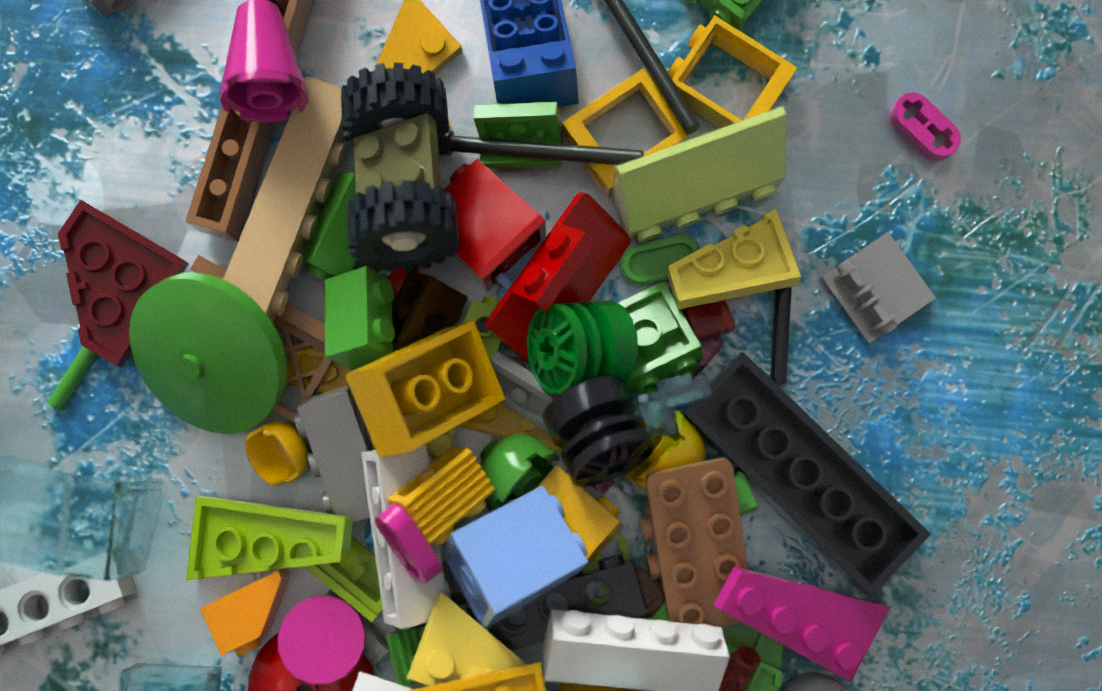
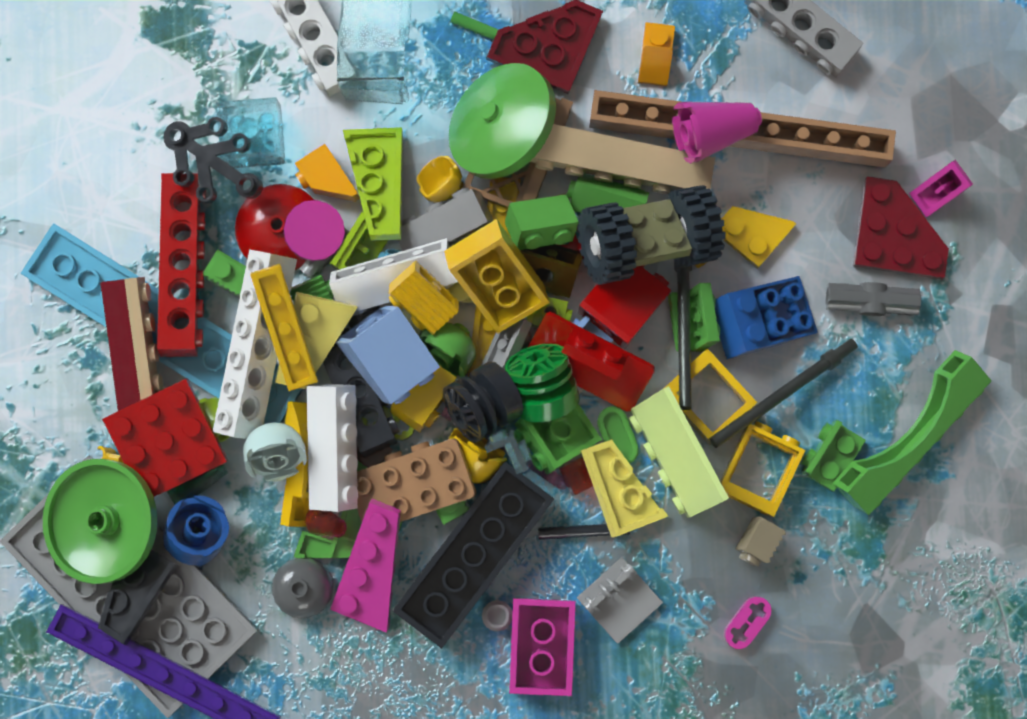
camera: 85 degrees right, 0 degrees up
dark pink beam [375,504,442,585] -> none
none -> light grey plate [482,600,513,631]
none -> dark pink brick [509,598,576,696]
none -> light orange slope [638,22,675,86]
none -> dark tan brick [735,517,786,567]

